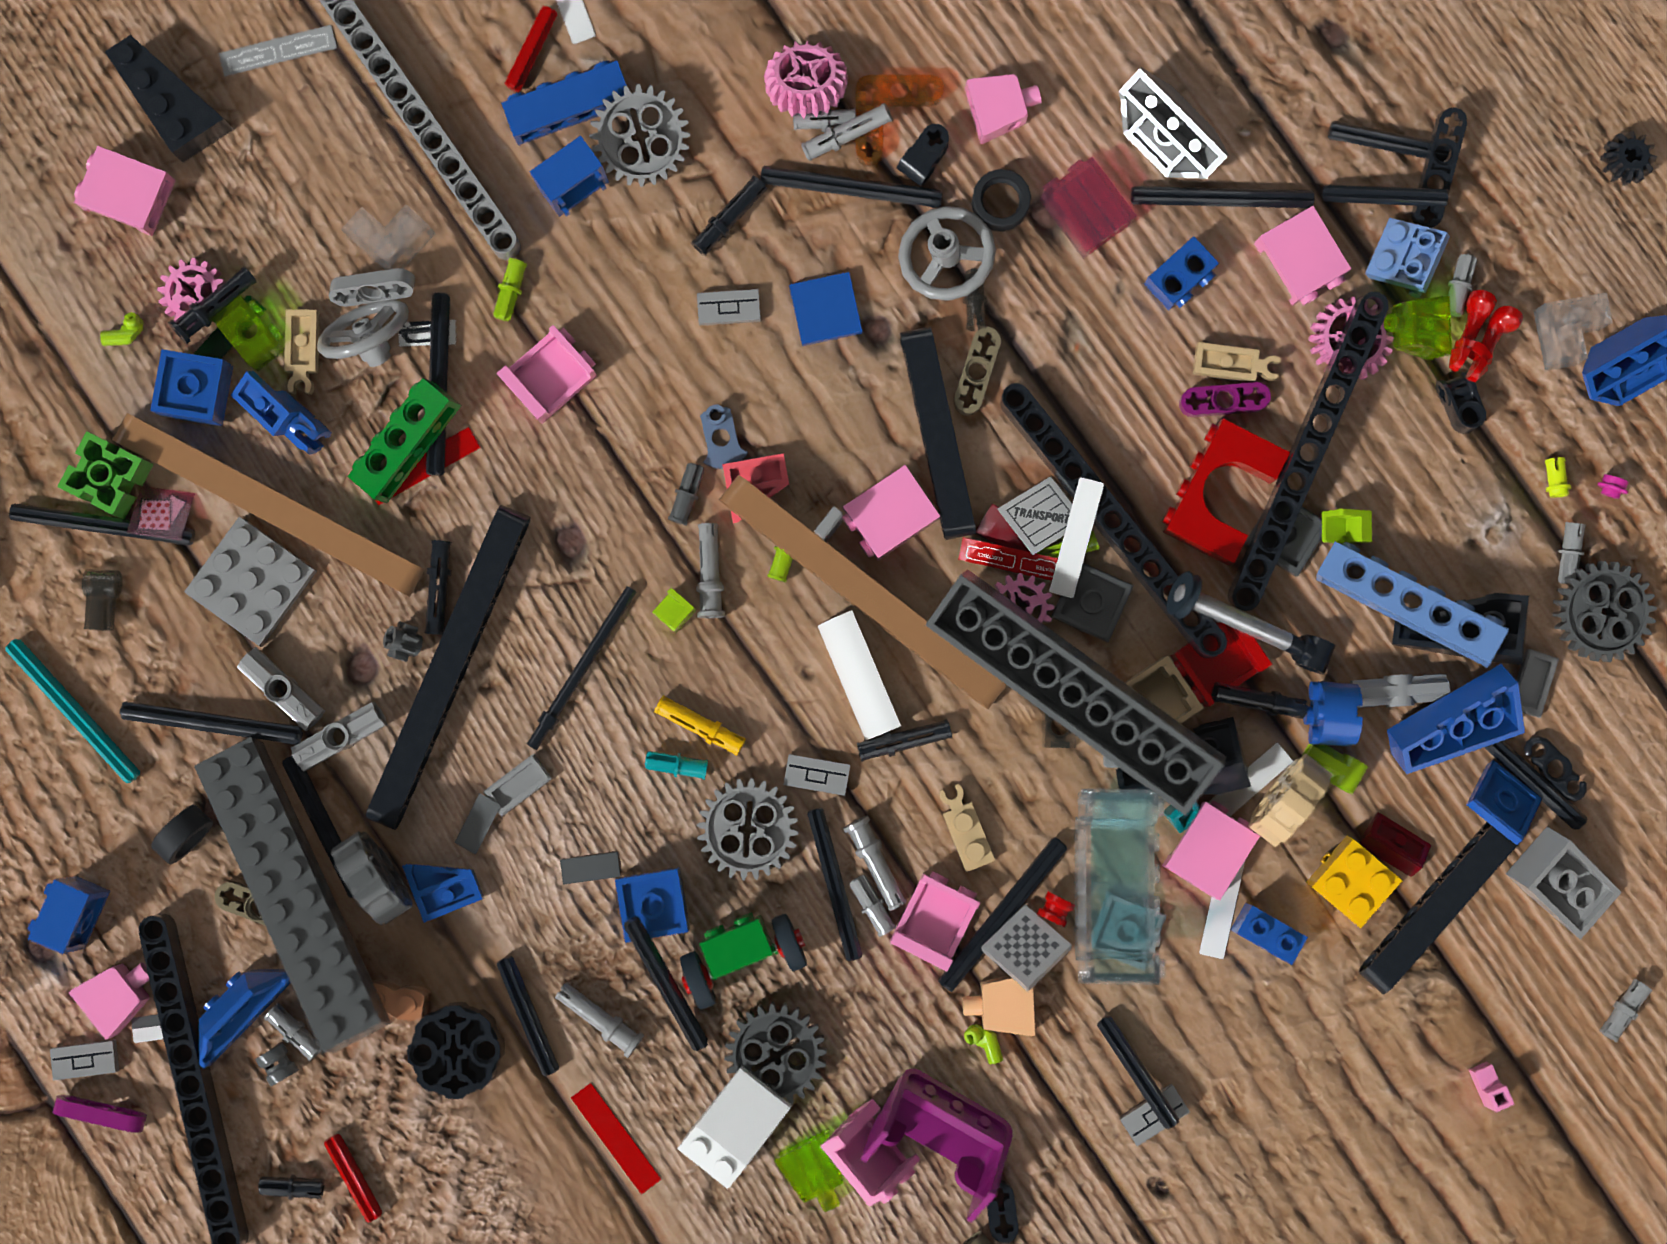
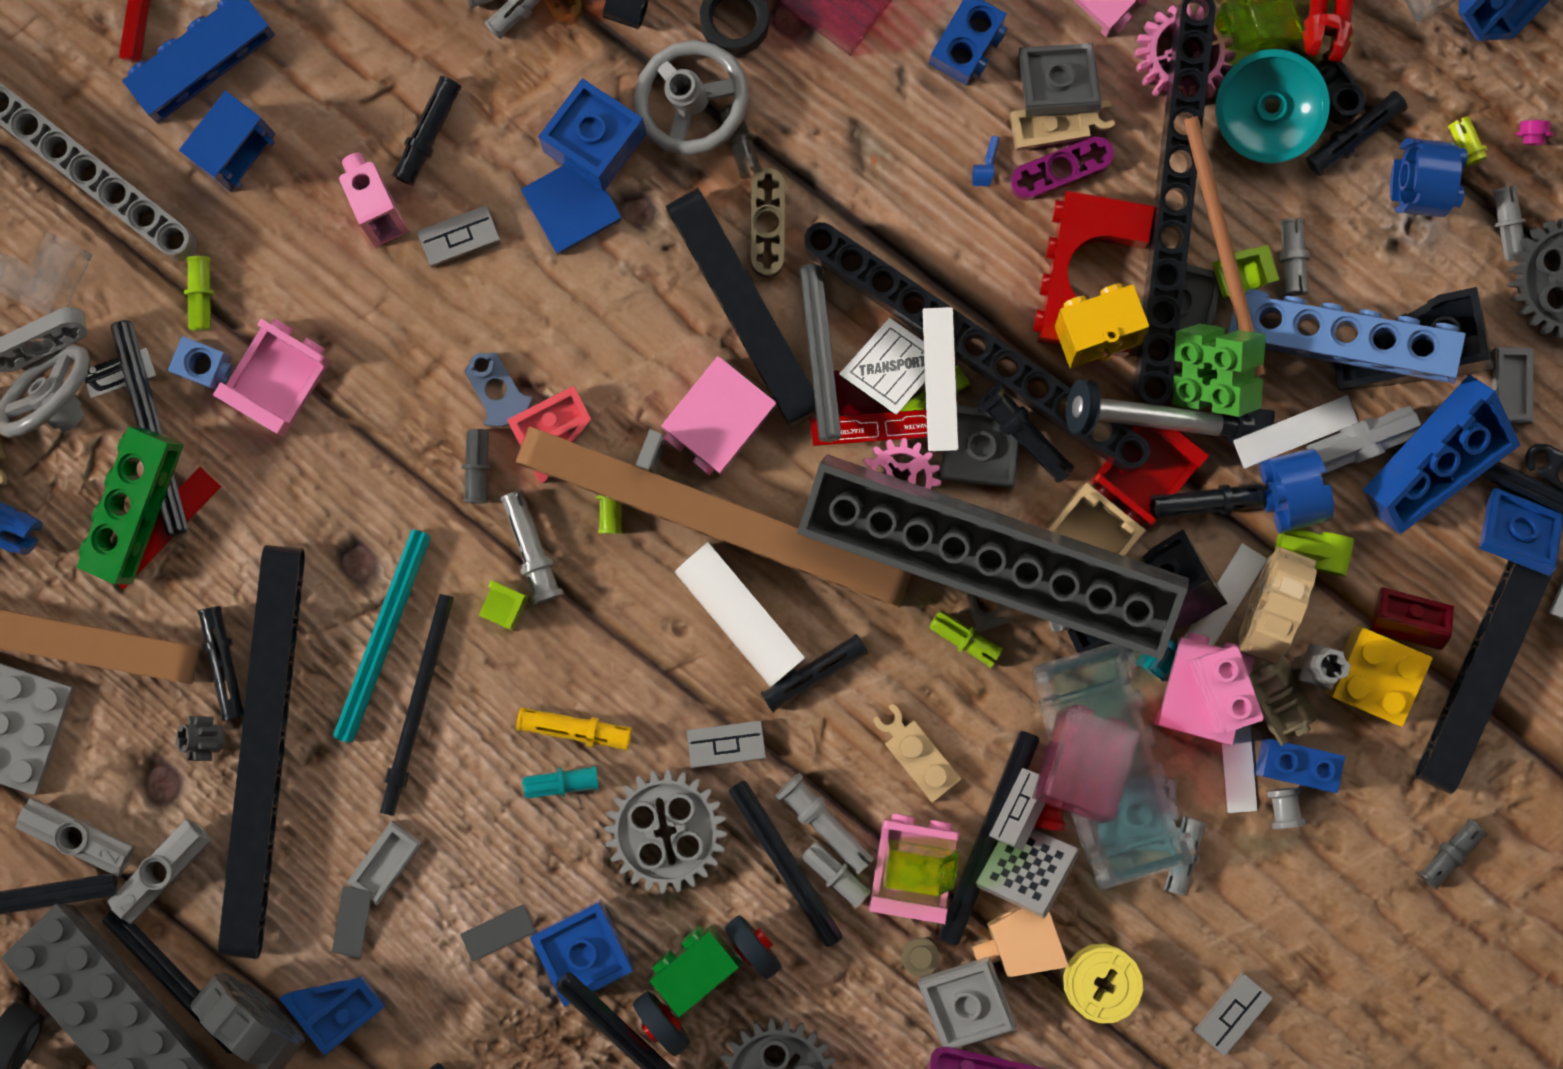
camera: 20 degrees left, 0 degrees up
light grey gear [589,84,690,187] -> none
black axle [760,166,942,208] -> none
lime arm [964,1025,1004,1065] -> none
black axle [1097,1015,1179,1130] -> none
none -> medium blue brick [168,336,232,390]
none -> teal axle [334,529,431,743]
none -> bright pink torso [339,153,409,248]
none -> blue container [538,78,646,192]
none -> dark grey axle [800,263,841,442]
none -> clear neon green torso [883,839,959,896]
none -> dark tan plate [901,938,939,976]
none -> light grey tile [917,956,1017,1048]
none -> lime axle [930,611,1003,668]
none -> blue hand [972,136,1000,186]
none -> black pin [977,384,1074,483]
none -> light grey tile [989,768,1056,851]
none -> dark grey tile [1018,43,1101,116]
none -> clear pink brick [1032,705,1140,824]
none -> yellow brick [1055,283,1149,369]
none -> light yellow piece [1063,944,1143,1023]
none -> light grey pin [1163,816,1207,896]
none -> bright green brick [1172,323,1266,417]
none -> nougat piece [1183,116,1266,377]
none -> bright pink panel [1189,646,1263,733]
none -> teal dish [1215,49,1330,163]
none -> white sticker [1233,395,1358,468]
none -> dark tan hinge [1248,656,1319,746]
none -> light grey bush [1267,787,1307,829]
none -> light grey pin [1279,218,1310,296]
none -> light grey piece [1292,644,1351,690]
none -> black pin [1306,91,1408,176]
none -> blue brick [1390,138,1467,217]
none -> dark grey pin [1418,818,1488,890]

